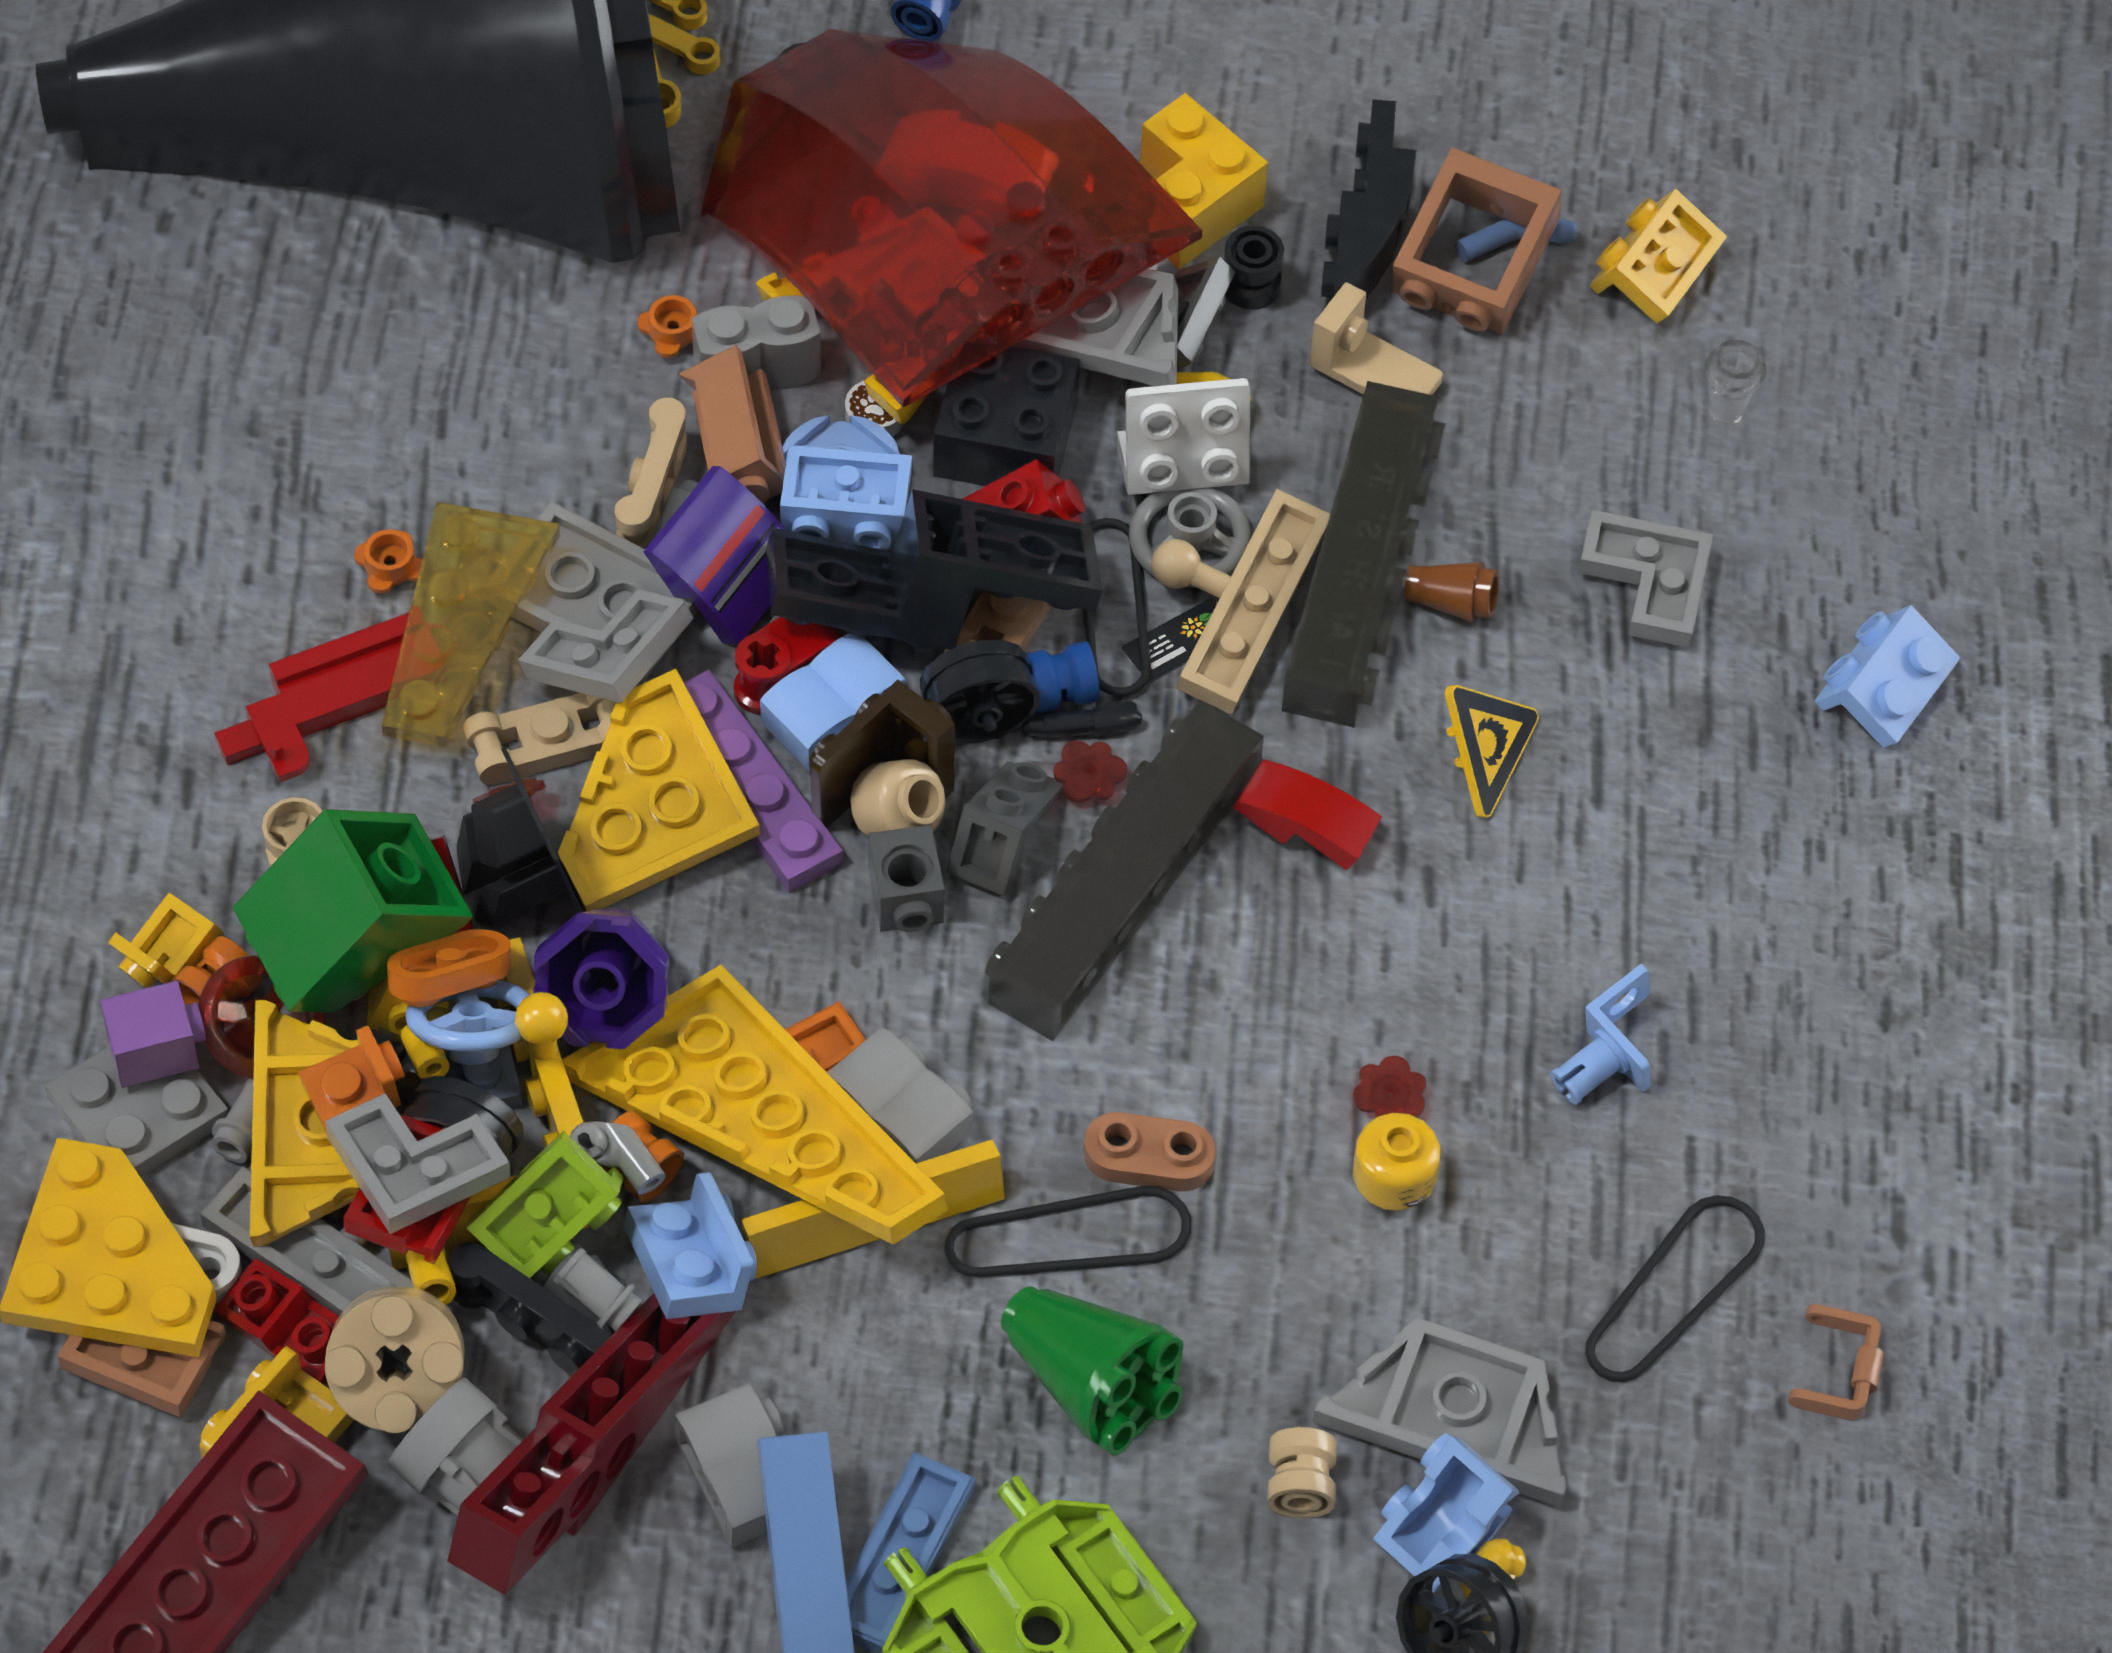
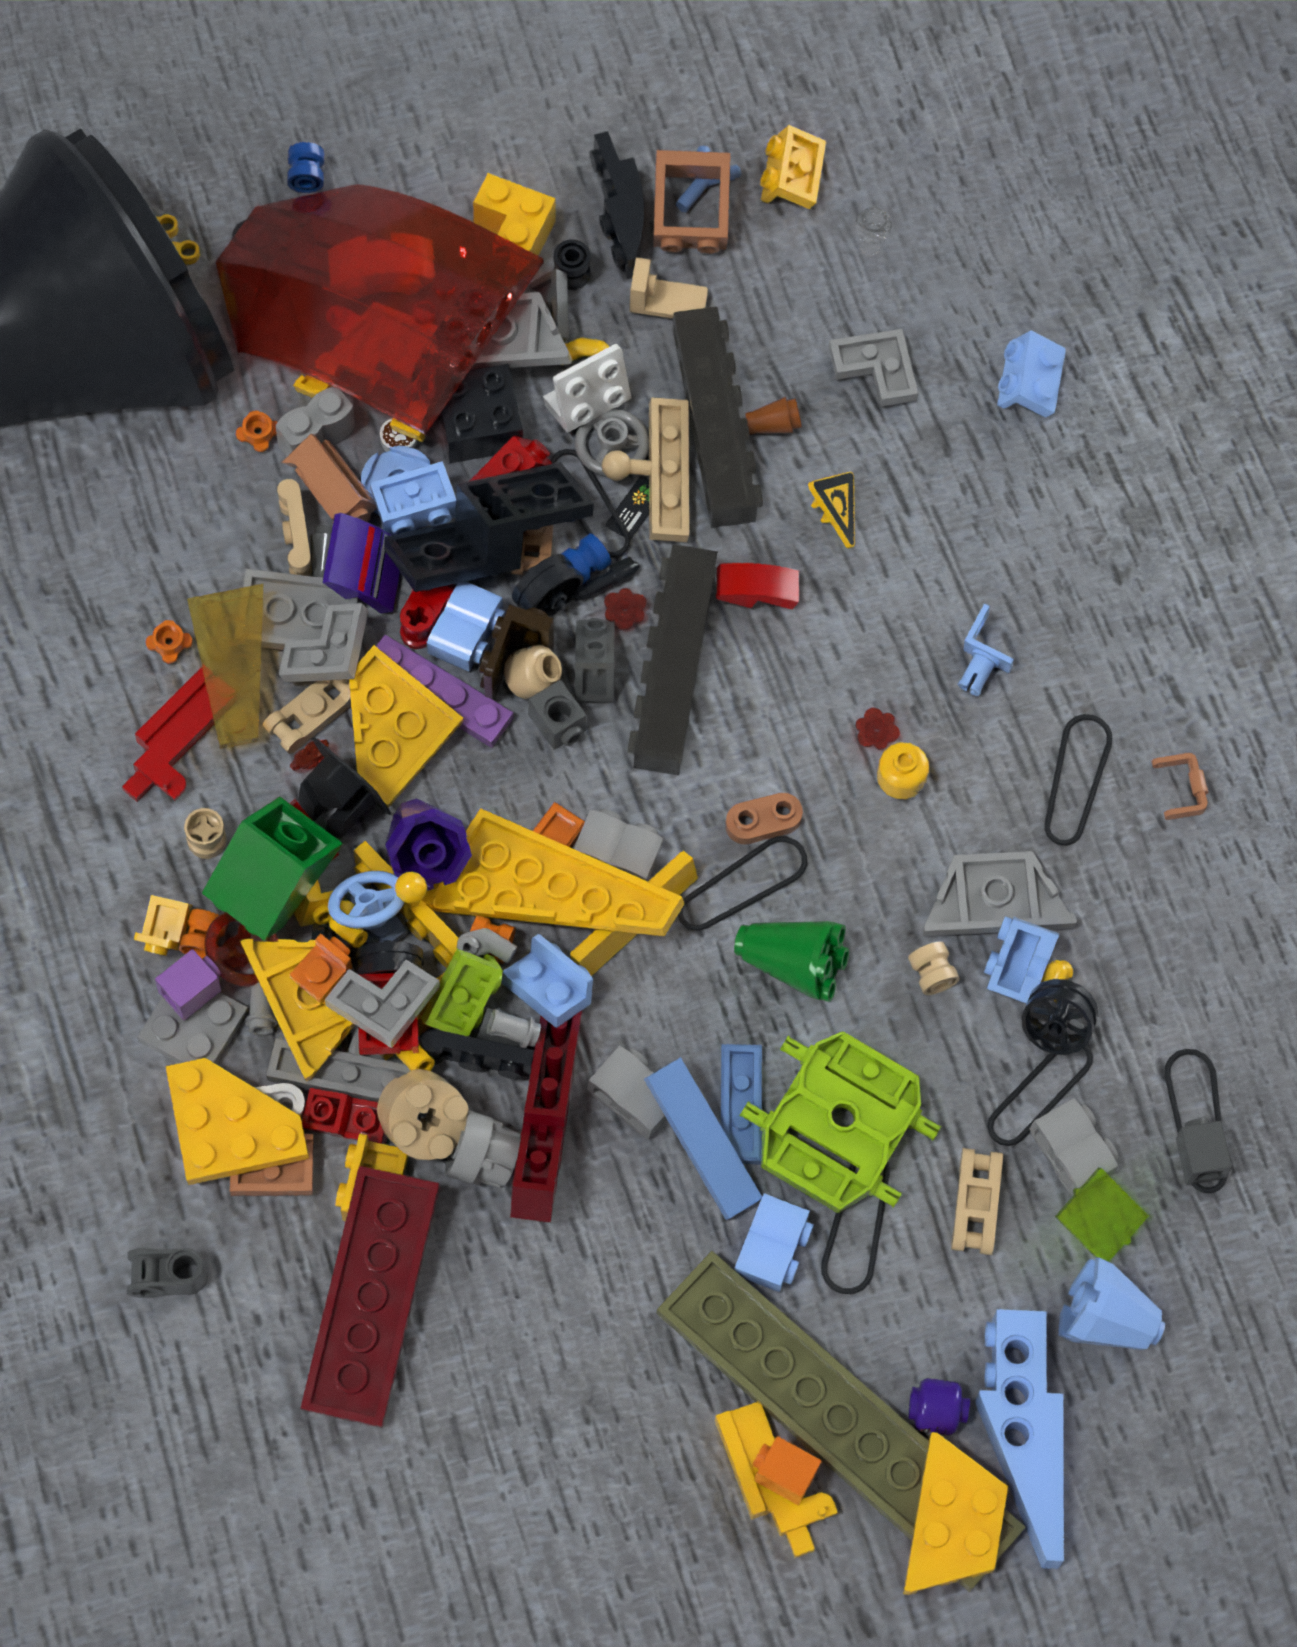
camera: 25 degrees left, 10 degrees up
orange plate [387,929,511,1007] -> none

